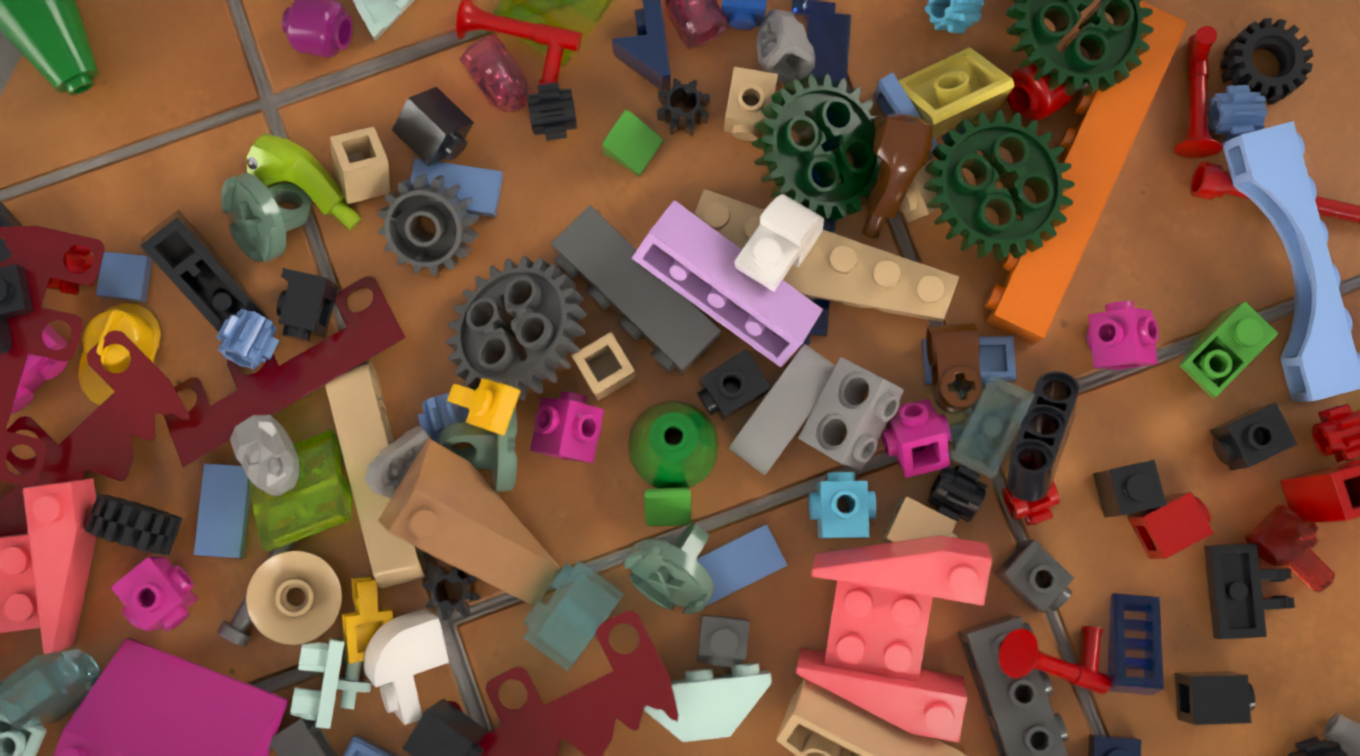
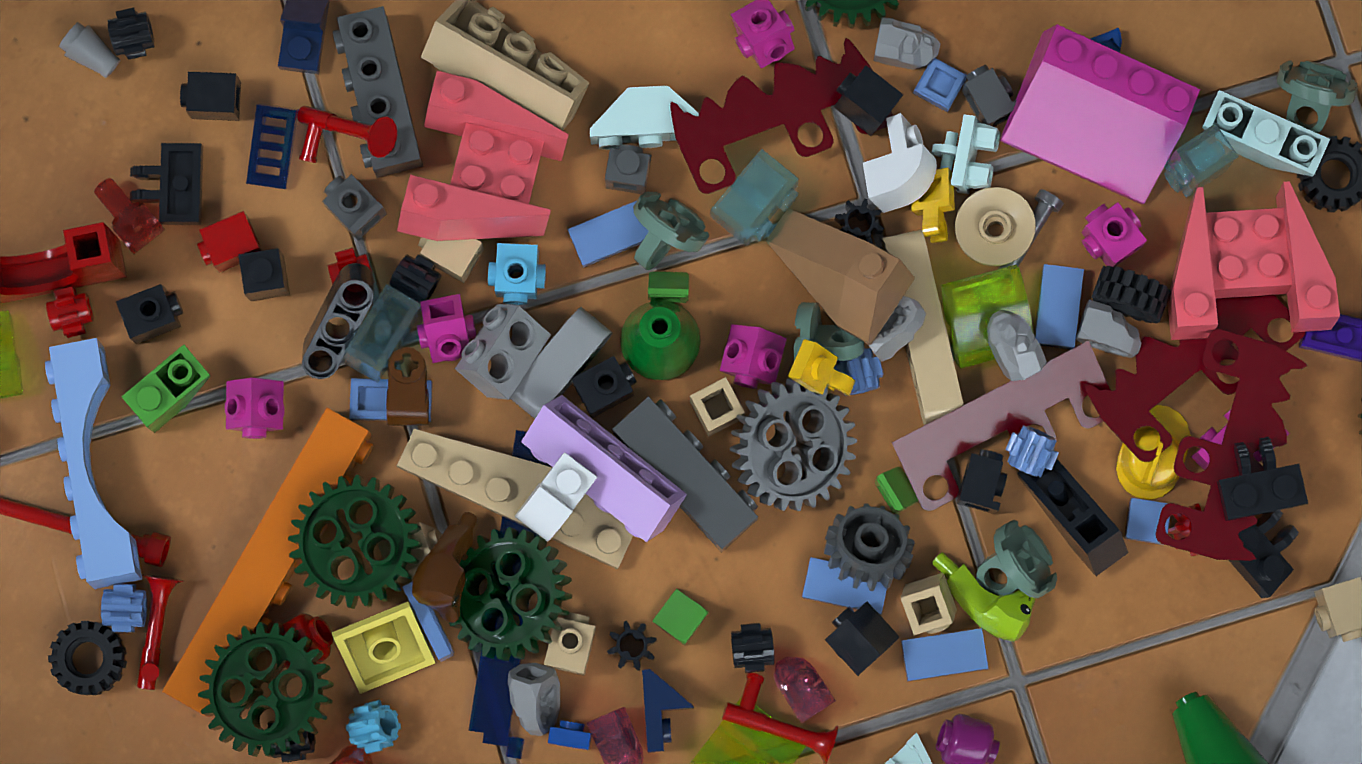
camera: 175 degrees left, 0 degrees up
none -> bright green slope [875,467,918,514]
none -> medium blue tile [901,628,989,681]
none -> light grey rock [1076,300,1142,358]

